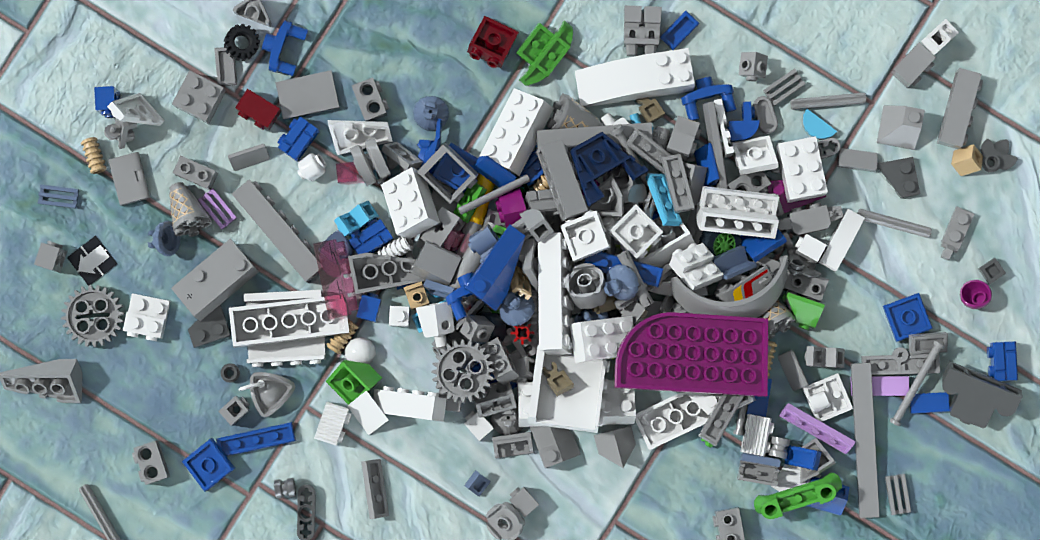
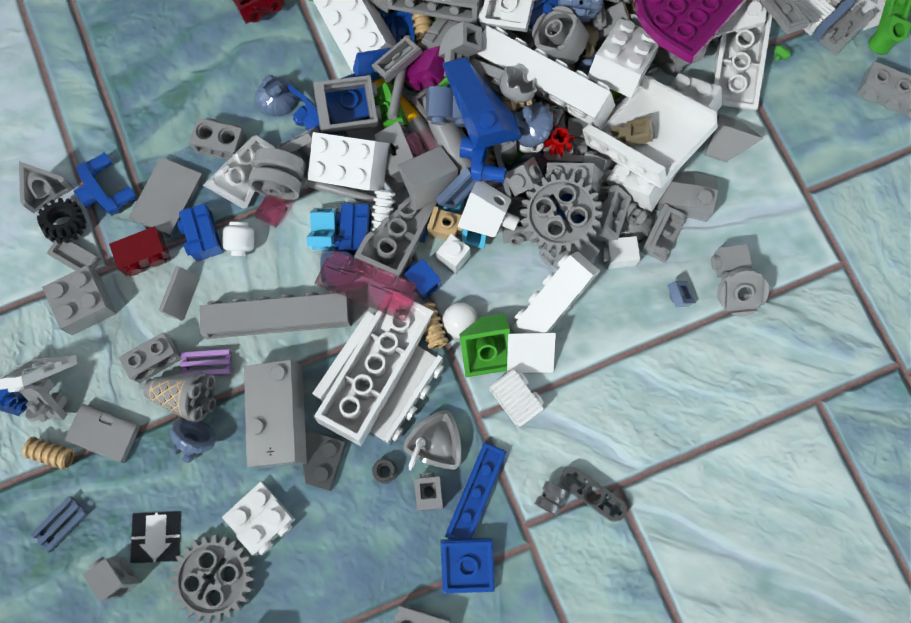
camera: 50 degrees left, 10 degrees down
light grey plate [361,459,389,519] -> none
none -> light grey tile [371,35,423,83]
none -> light grey hair [499,66,537,103]

